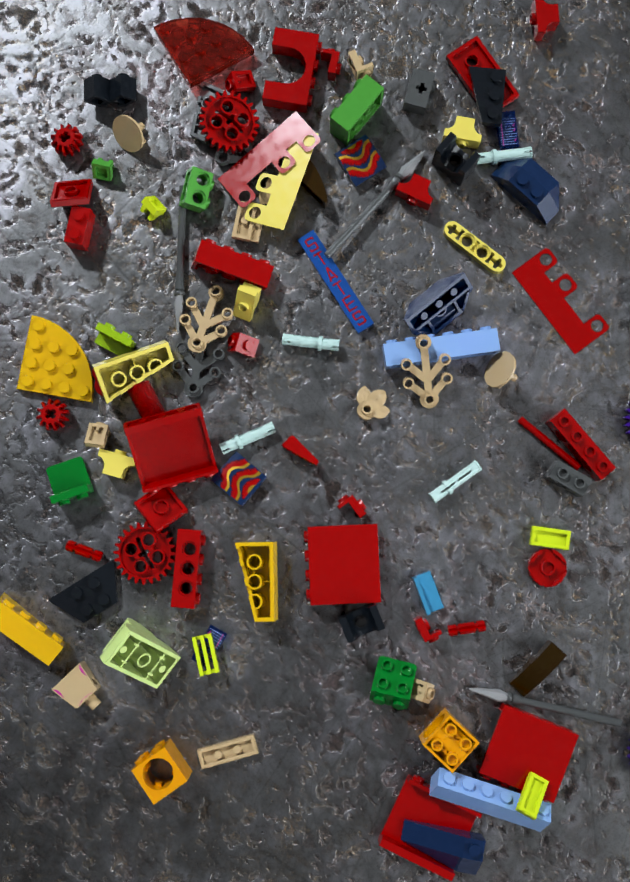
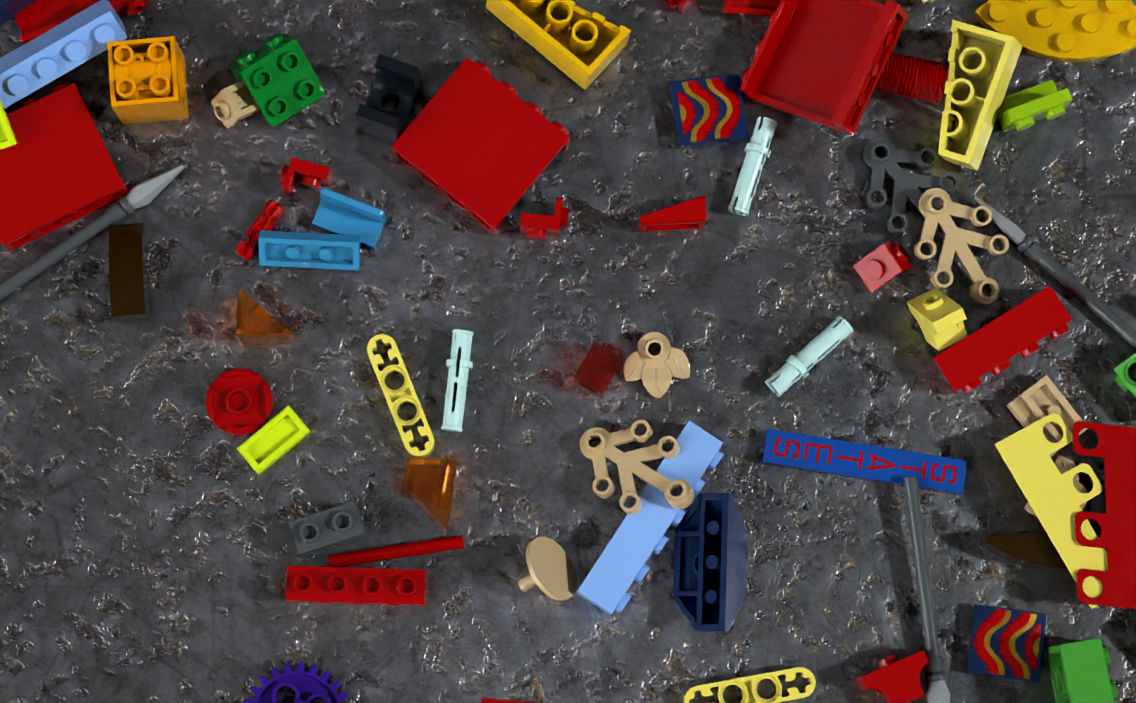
camera: 125 degrees right, 5 degrees down
none -> clear orange slope [235,289,296,347]
none -> dark azure plate [258,230,361,271]
none -> light yellow beam [367,334,435,458]
none -> clear orange slope [402,457,459,532]
none -> clear red brick [574,342,623,398]

